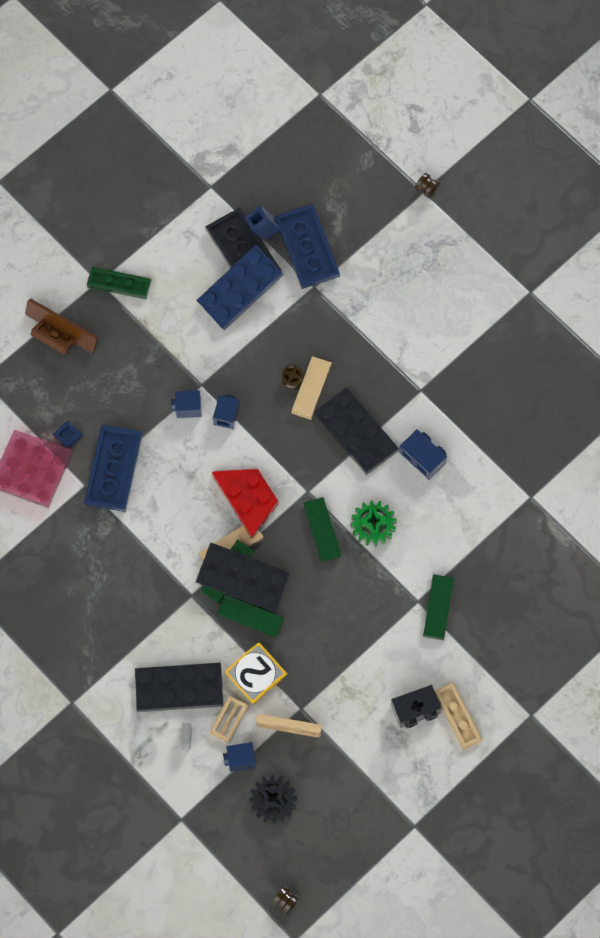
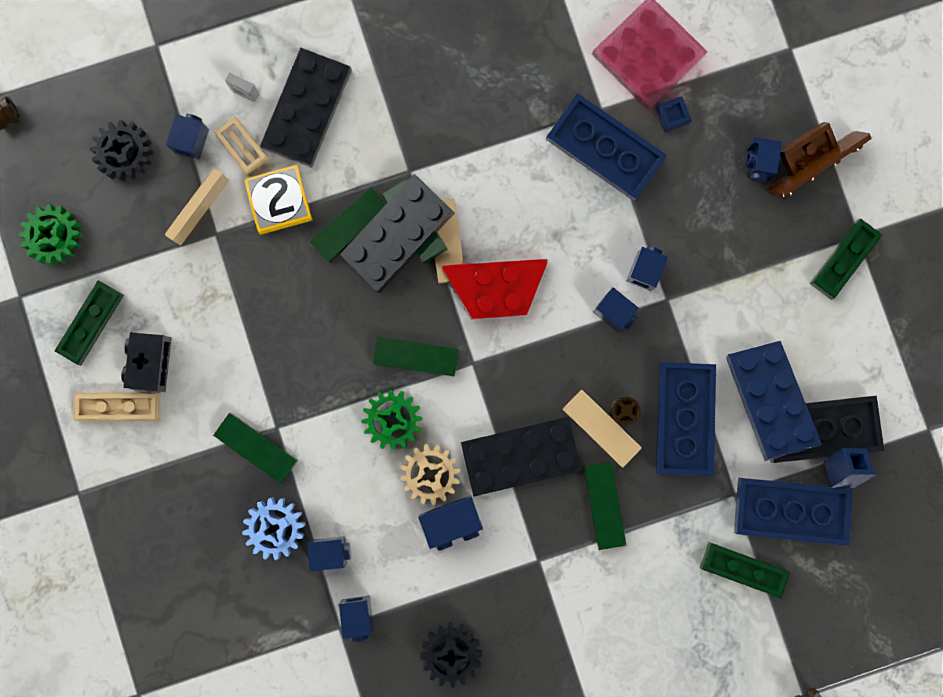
camera: 110 degrees right, 15 degrees up
none -> green gear [18,204,83,265]
none -> dark green tile [54,280,124,365]
none -> light blue gear [242,497,306,560]
none -> dark blue brick [307,536,351,572]
none -> dark blue brick [338,595,374,642]
none -> tan gear [400,444,460,505]
none -> black gear [421,622,482,688]
none -> dark green tile [583,462,627,550]
none -> dark blue plate [656,362,716,476]
none -> dark green tile [700,542,790,598]
none -> dark blue brick [745,137,782,183]

